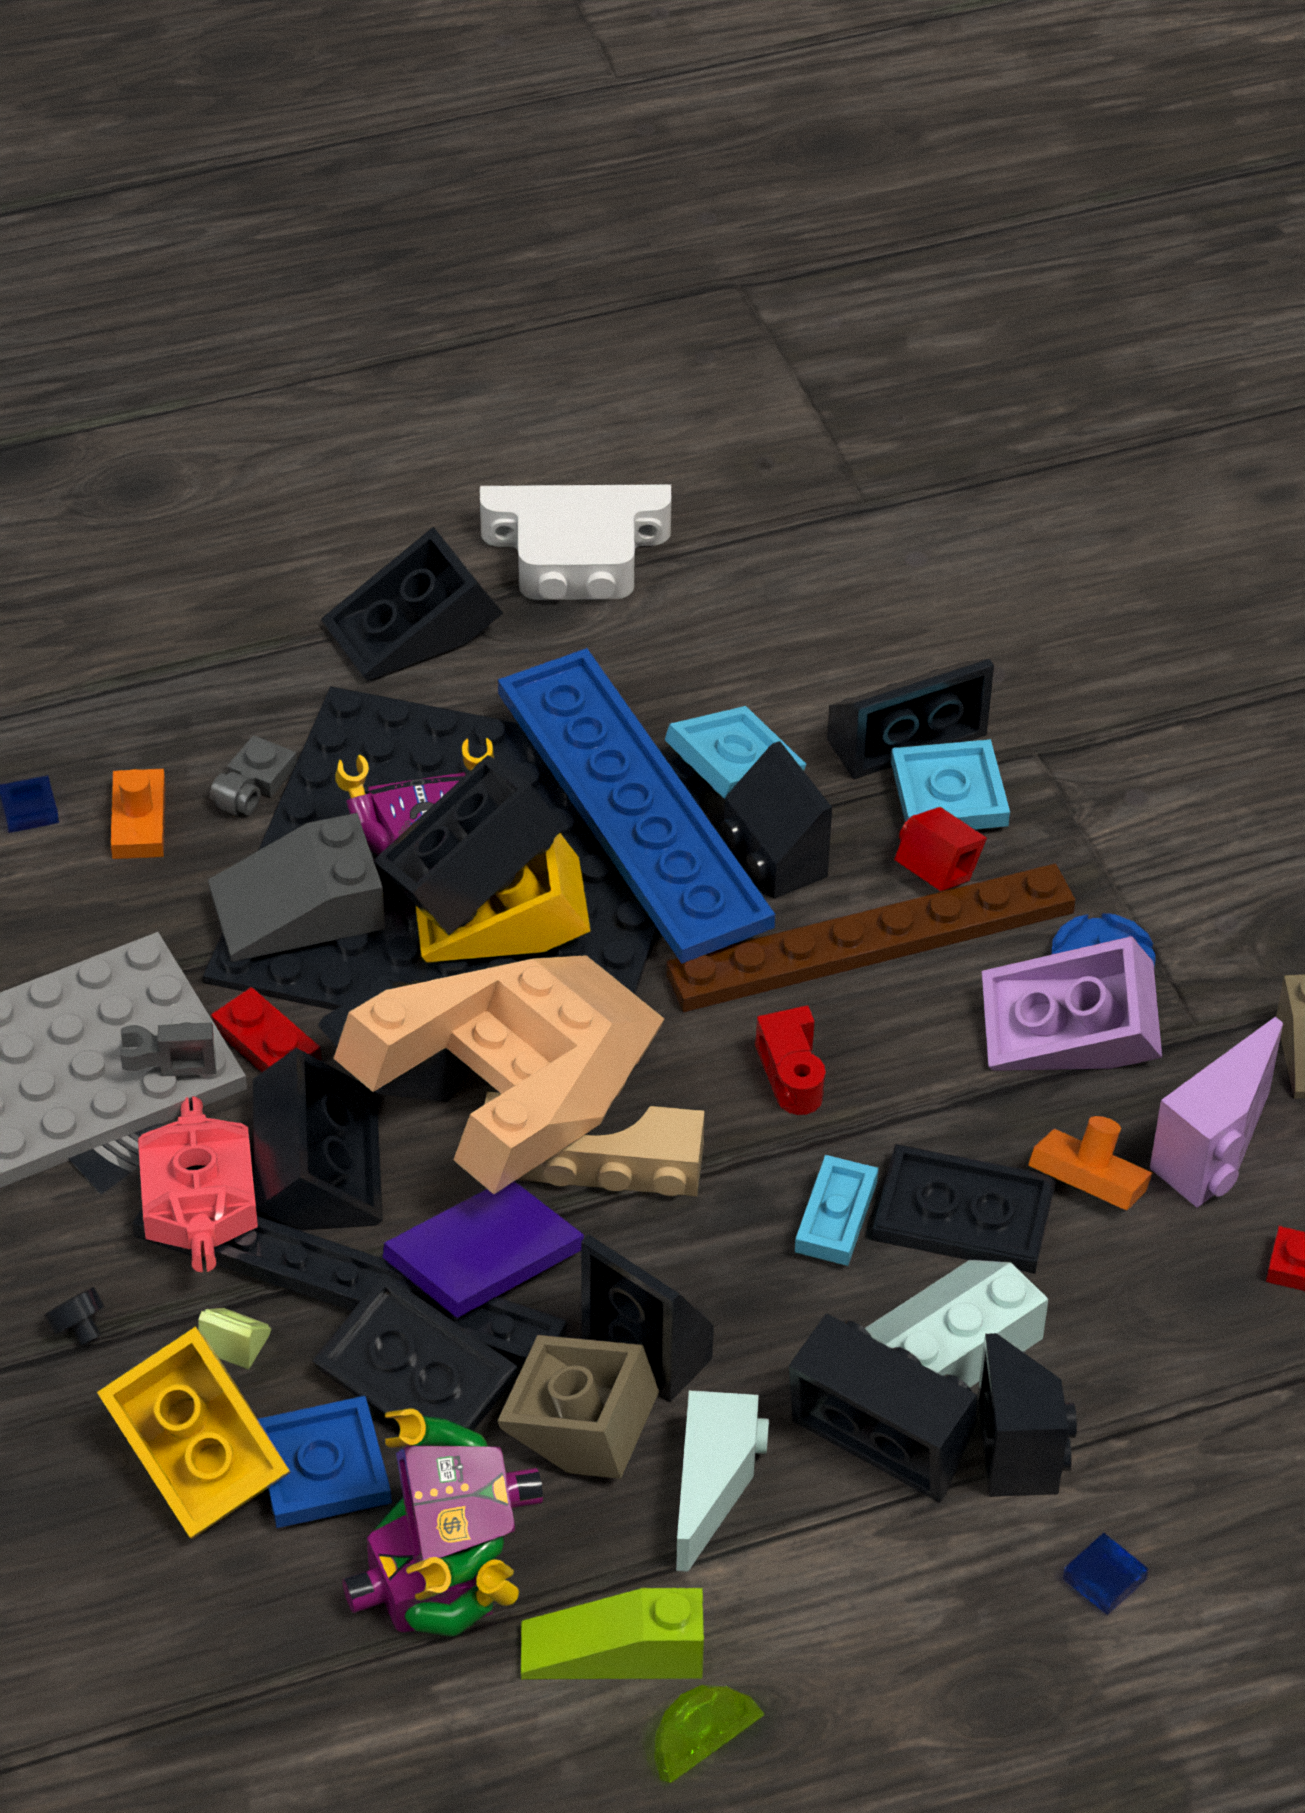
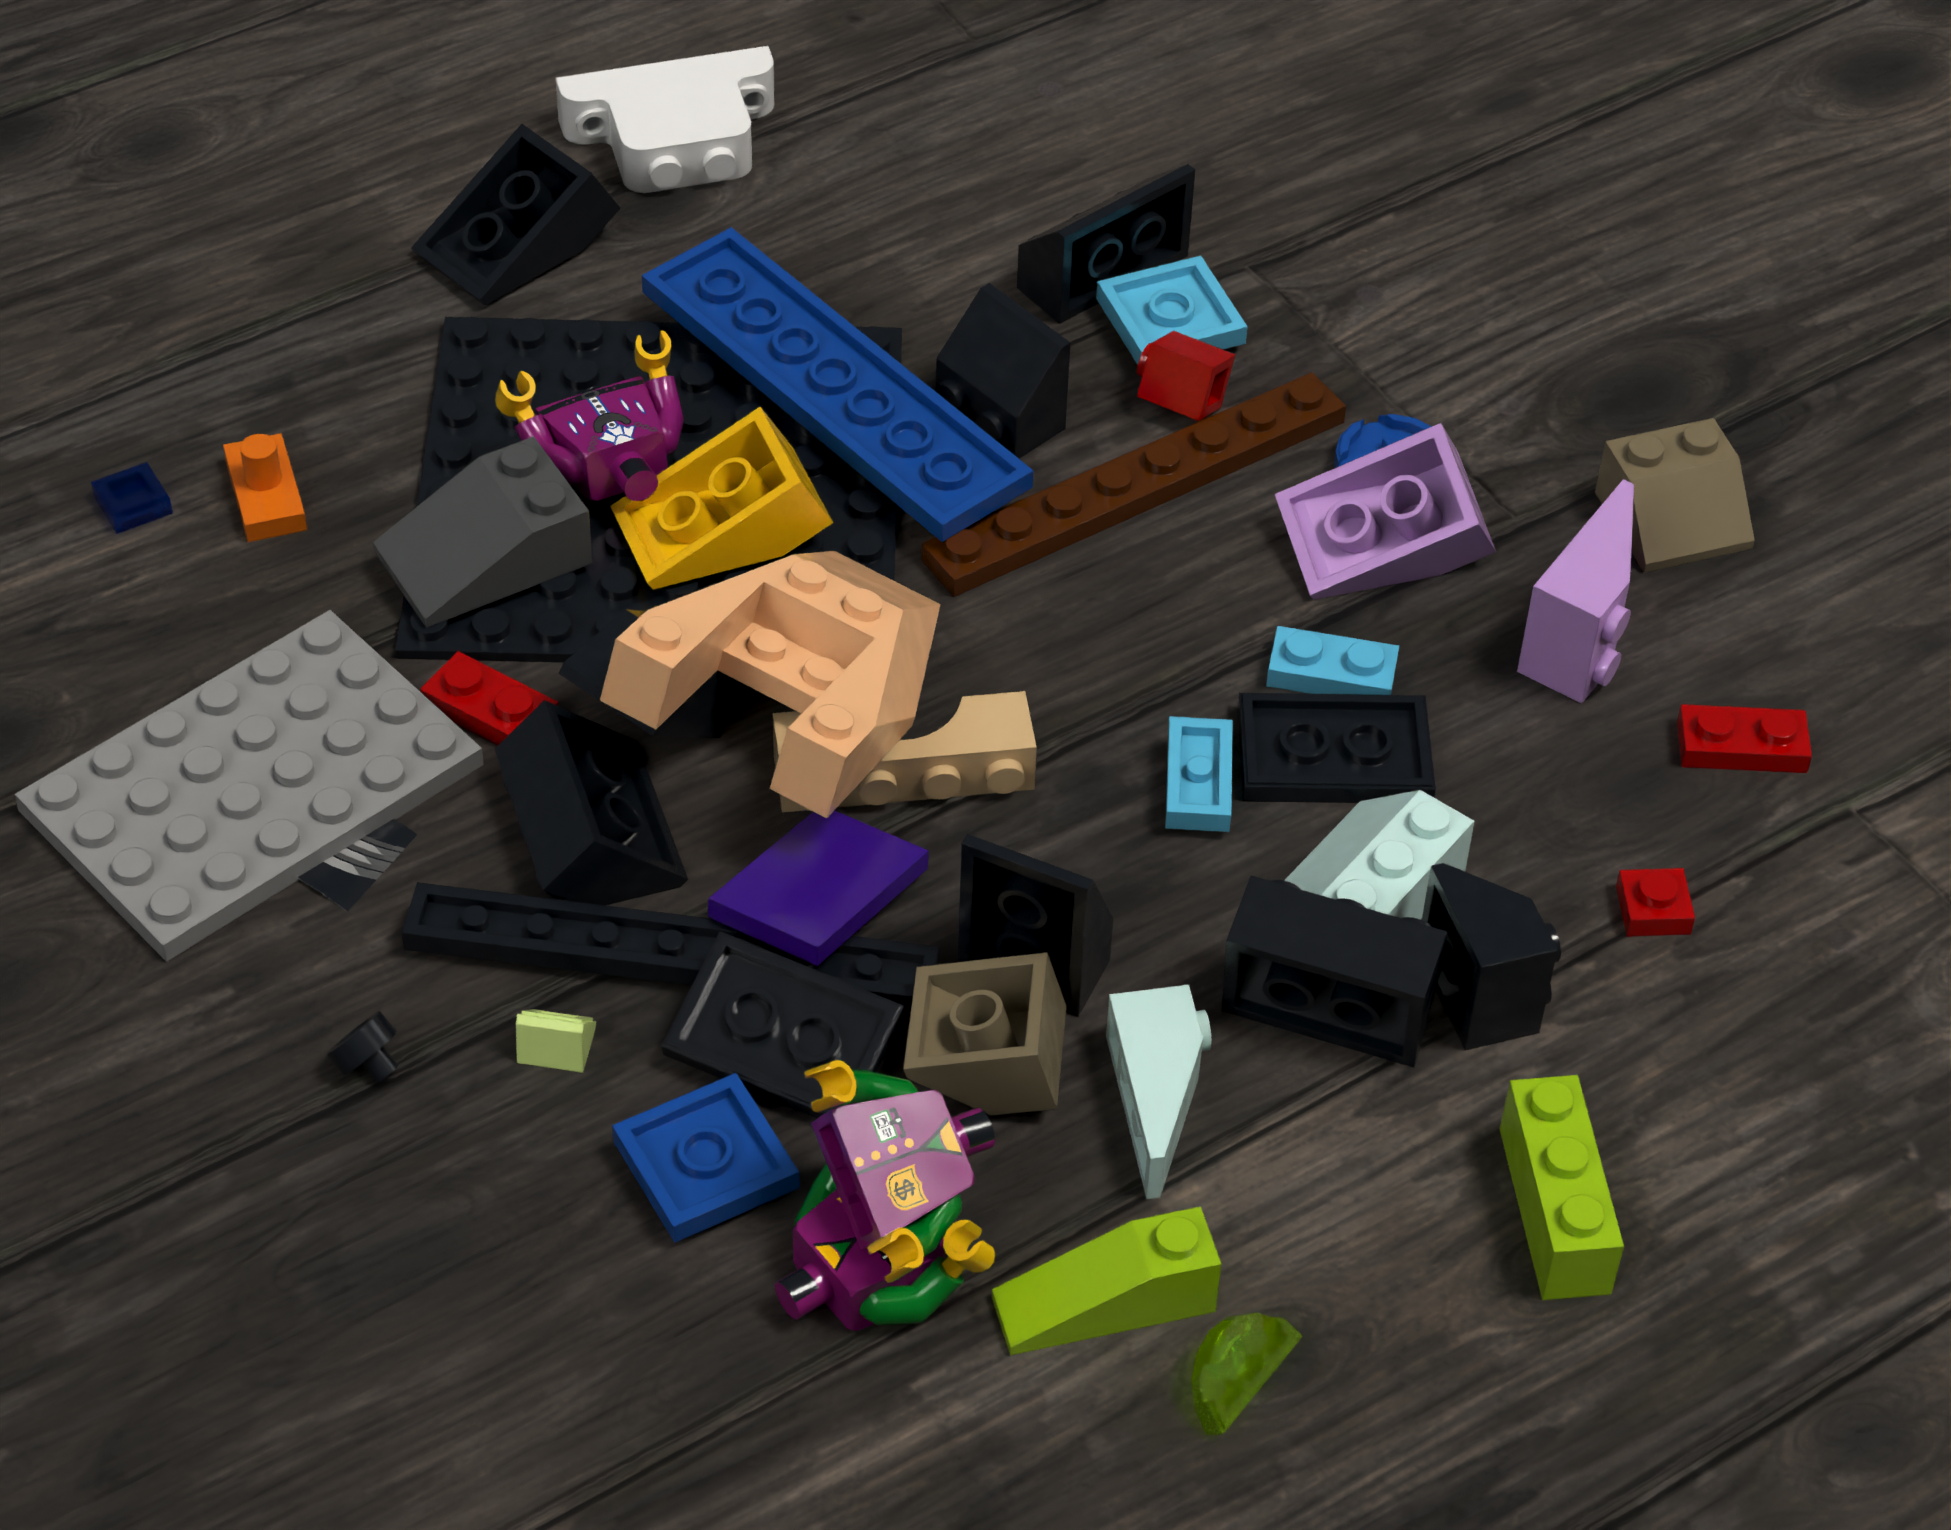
camera: 15 degrees left, 0 degrees up
yellow slope [97,1326,291,1539] -> none
dark grey plate [120,1022,216,1076] -> none
coral plate [138,1096,258,1272] -> none
dark grey plate [210,735,297,817] -> none
black slope [373,755,565,935] -> none
medium azure plate [665,706,806,799] -> none
red leg [755,1005,826,1115] -> none
orange tile [1028,1116,1152,1211] -> none
clear blue tile [1063,1533,1149,1615] -> none
none -> medium azure plate [1266,626,1399,695]
none -> lime brick [1500,1075,1624,1300]
none -> red plate [1616,868,1695,937]

